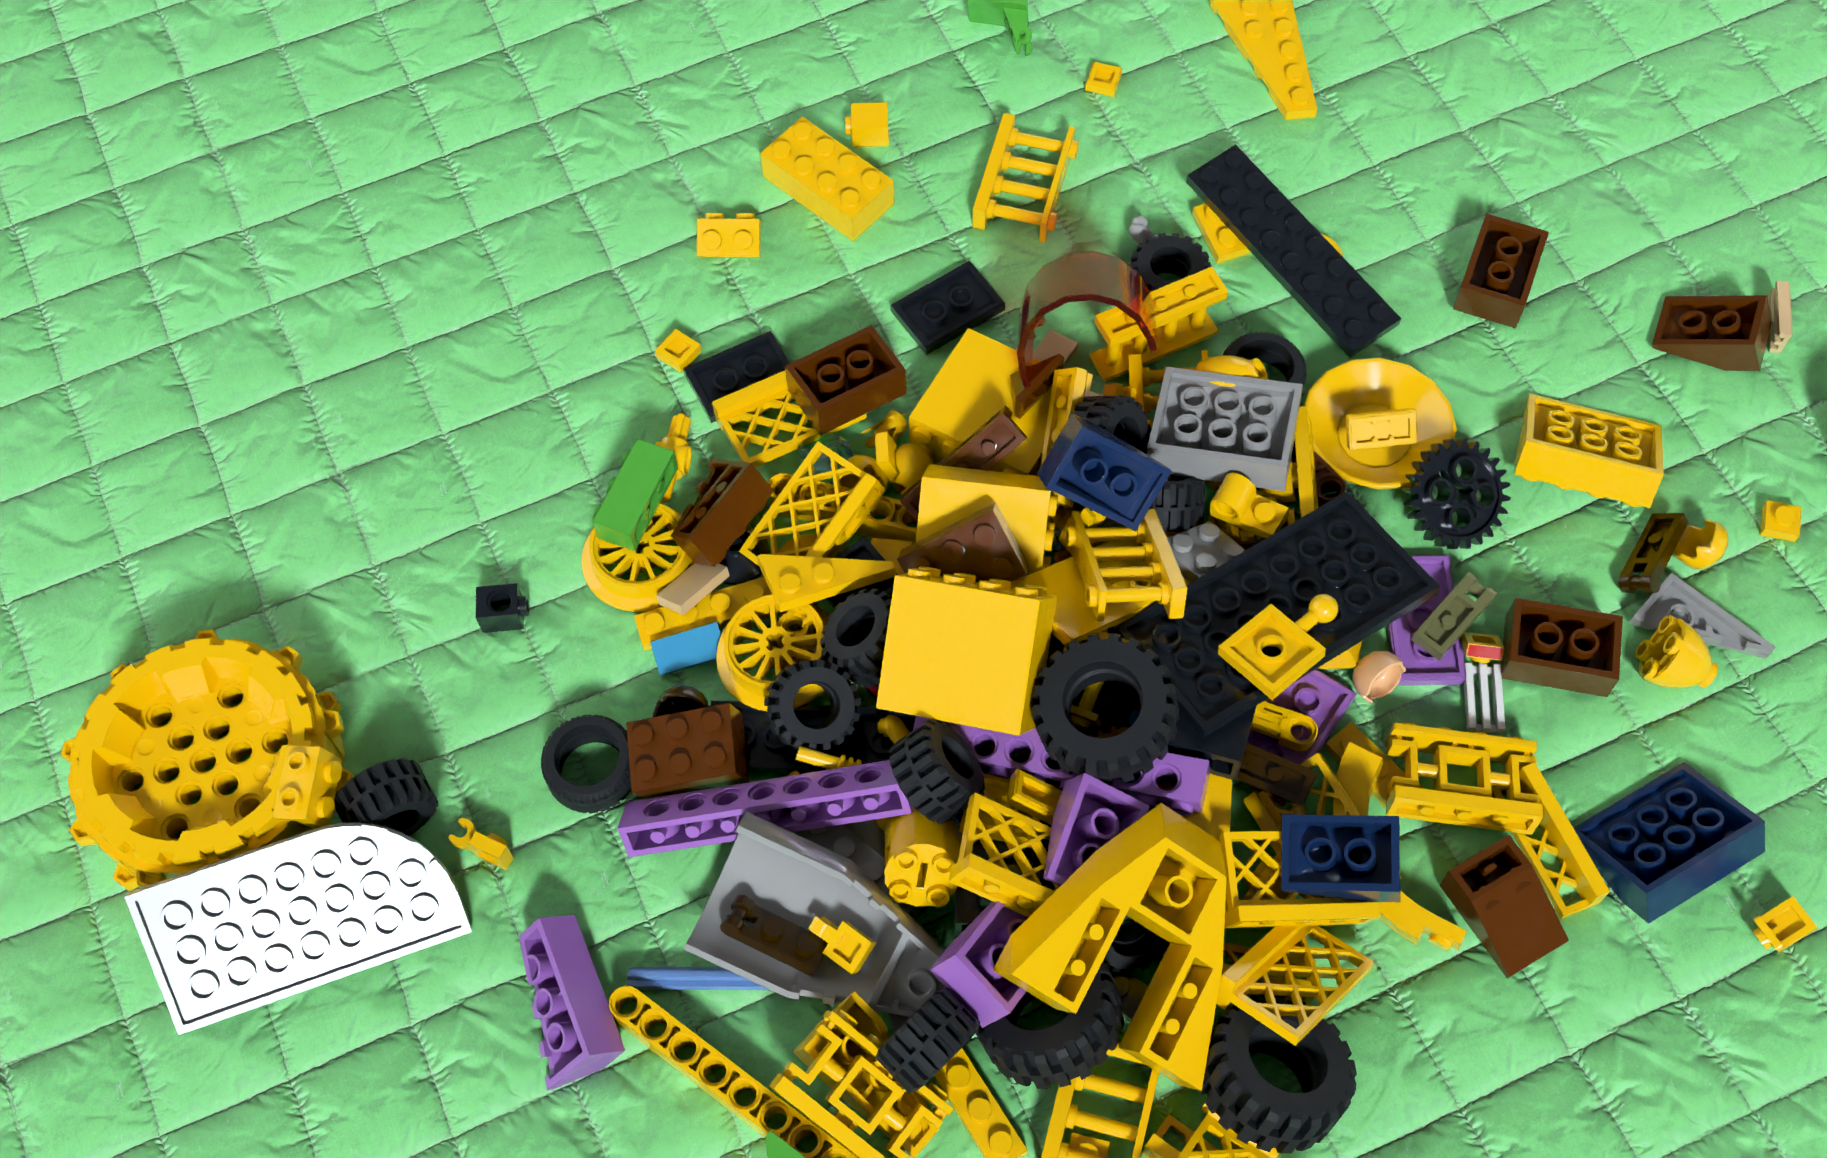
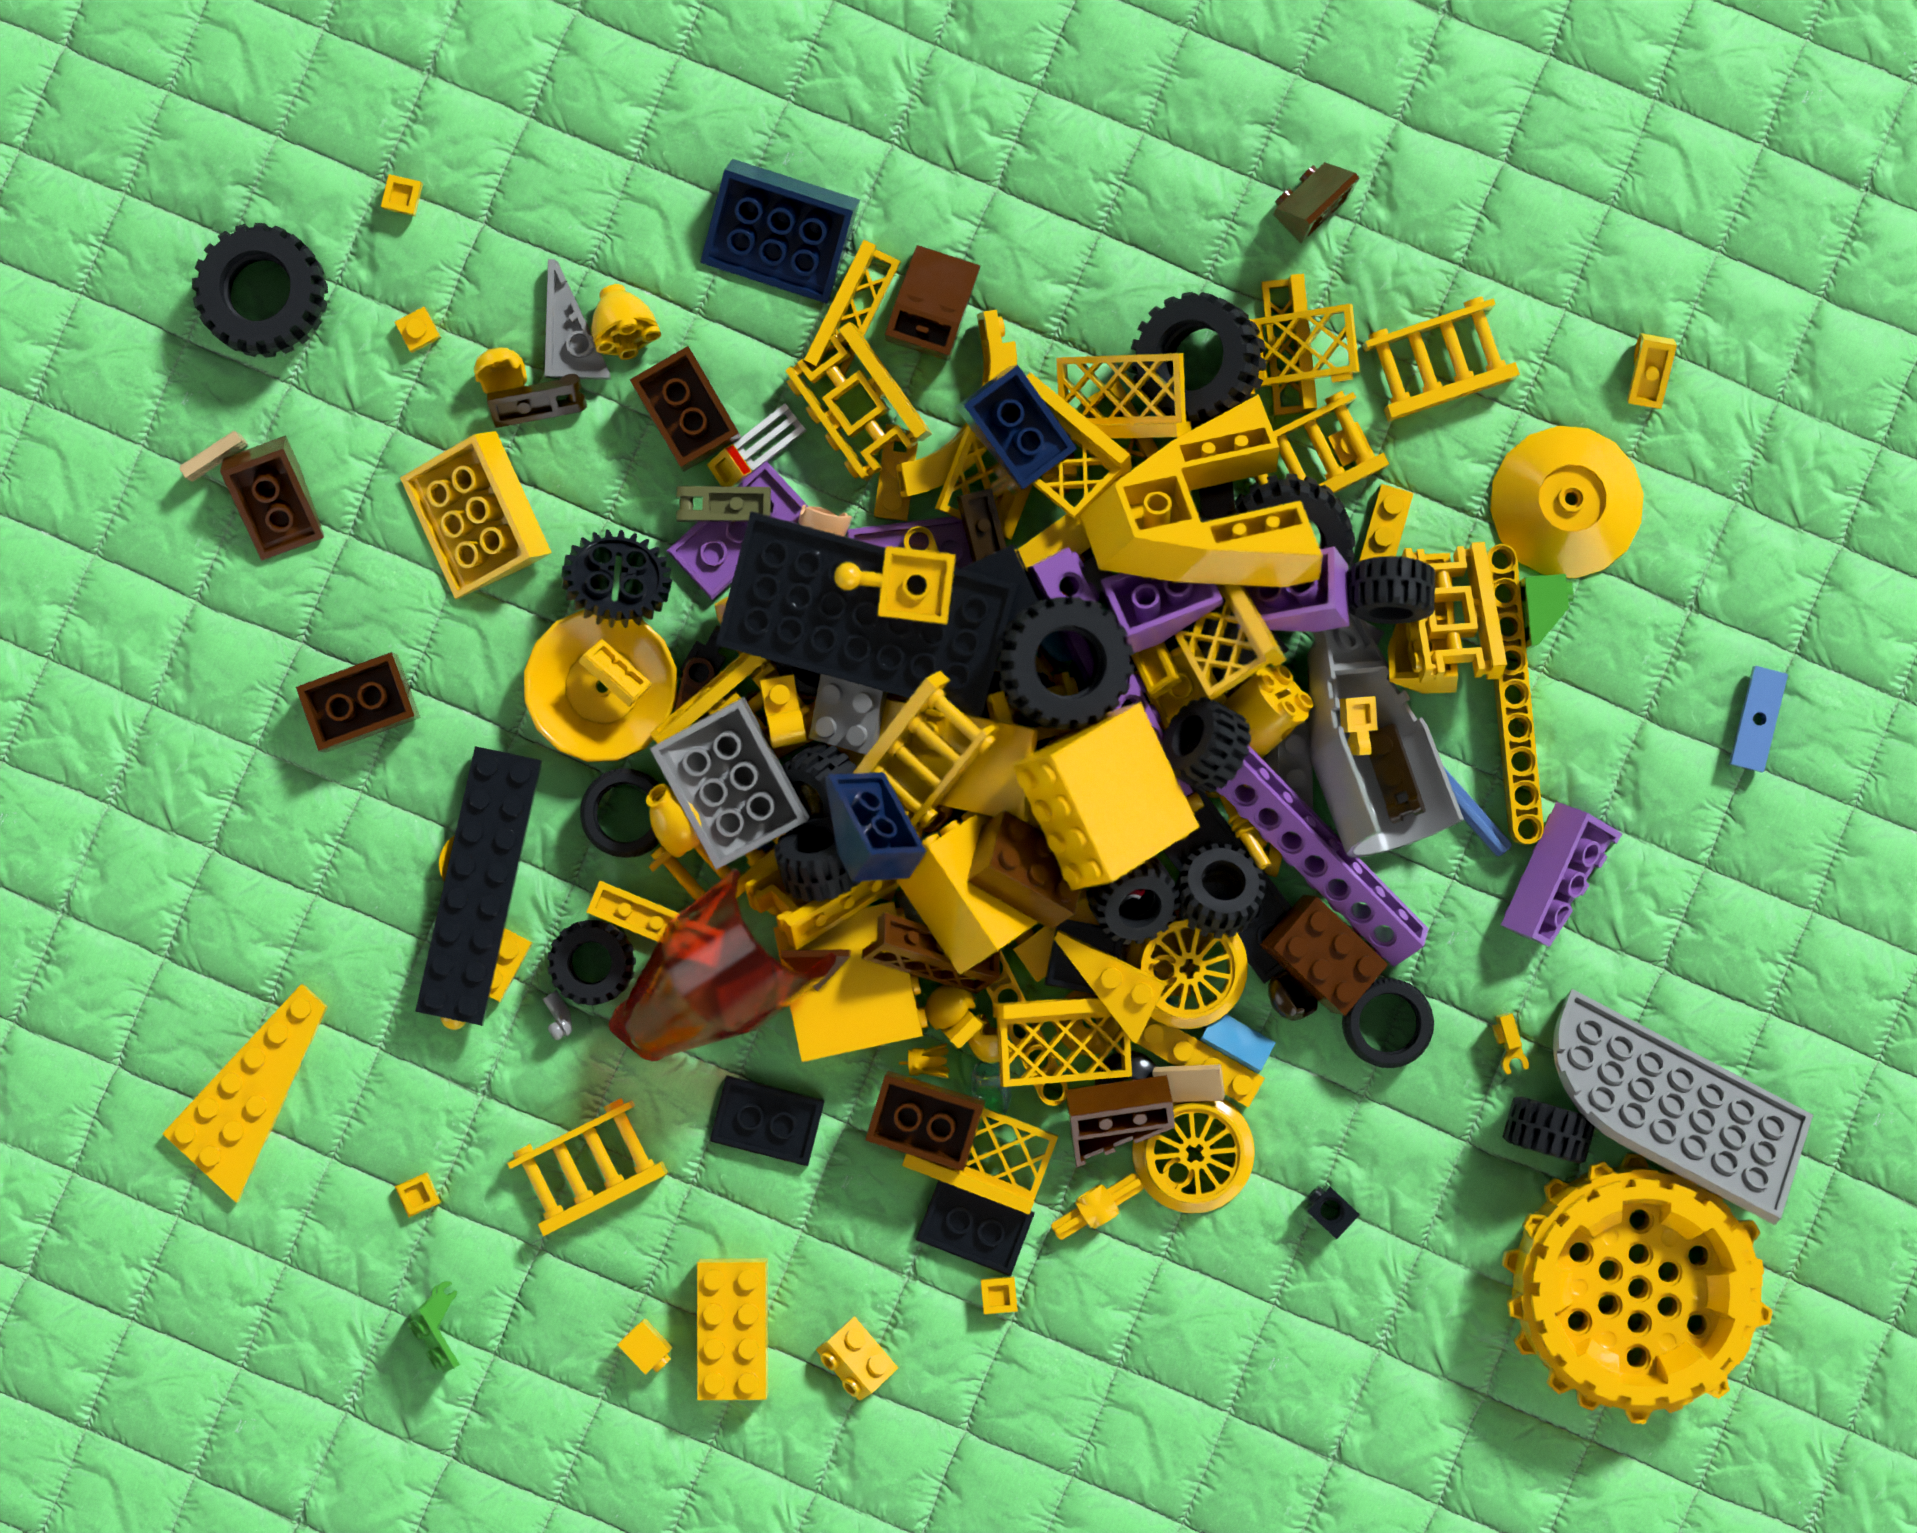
camera: 130 degrees left, 25 degrees up
yellow bracket [273,746,342,829] -> none
bright green brick [592,439,678,551] -> none
yellow bracket [1752,896,1818,953] -> none

